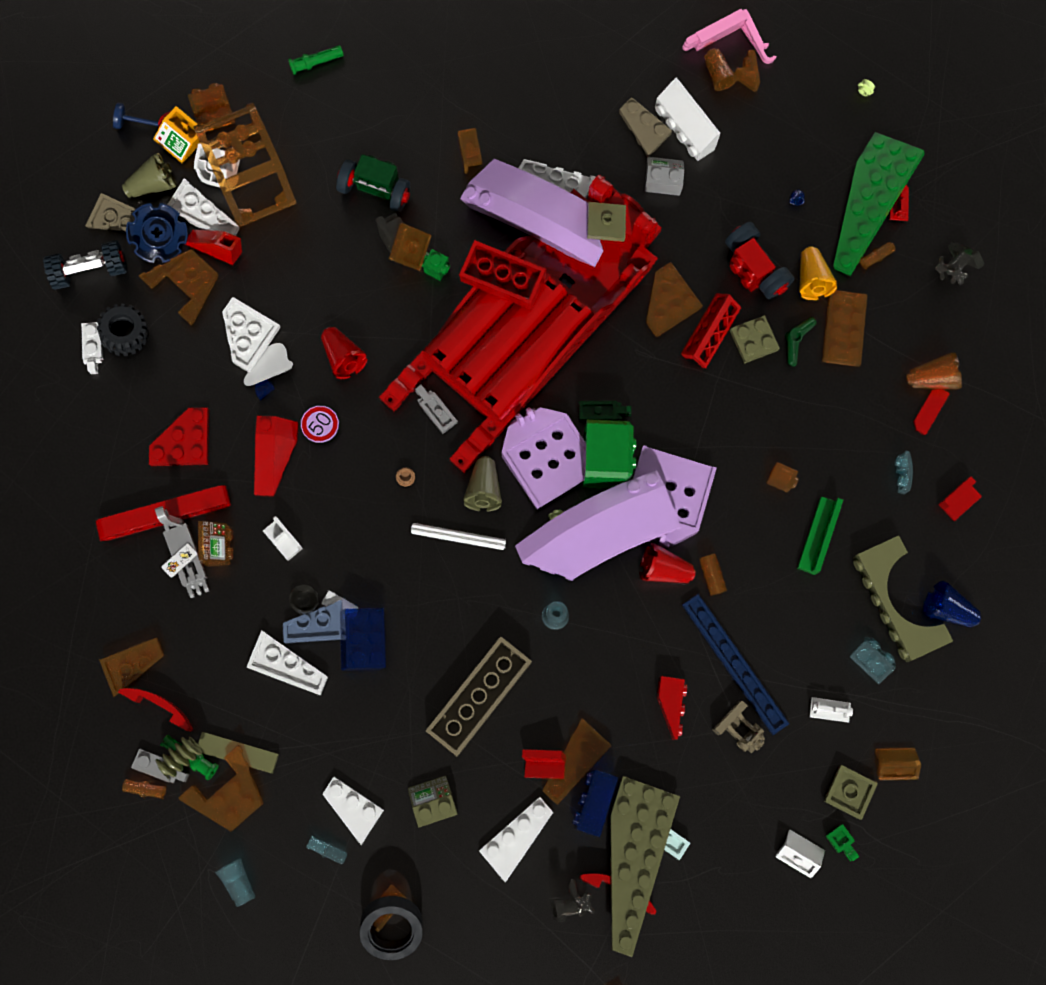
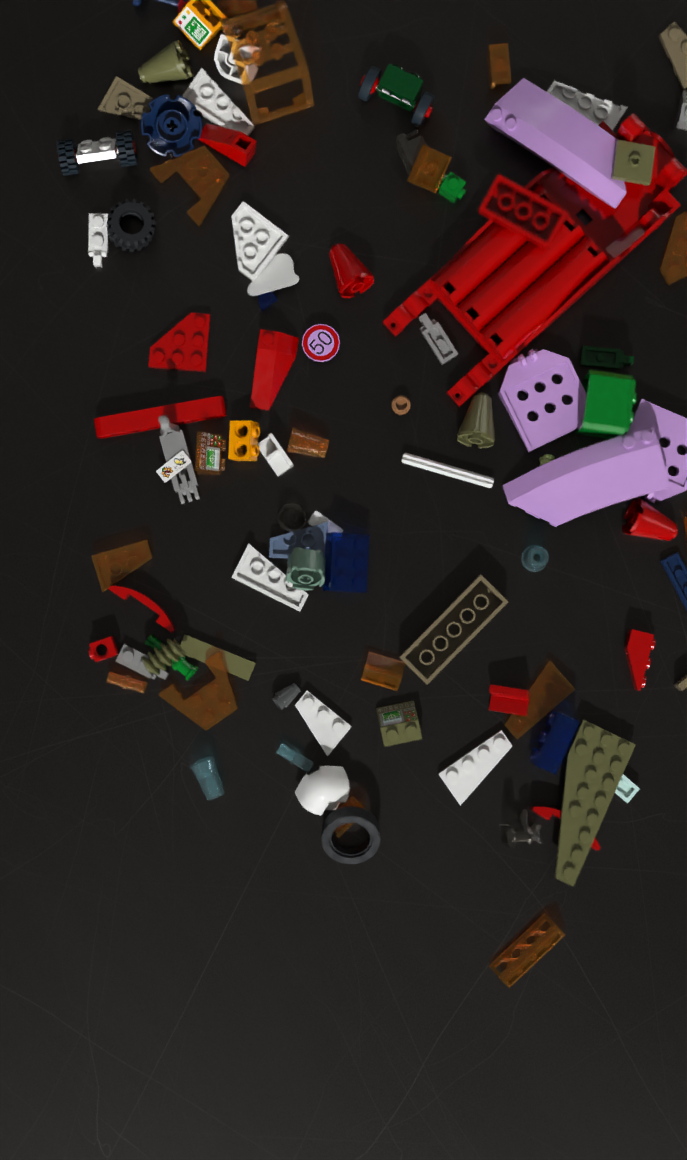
camera: 10 degrees right, 10 degrees up
none -> red brick [88,636,119,662]
none -> light orange brick [228,420,260,461]
none -> dark grey cone [272,683,301,710]
none -> clear orange plant [286,427,329,458]
none -> sand green brick [286,547,326,590]
none -> white brick [295,766,349,815]
none -> clear orange panel [361,652,405,691]

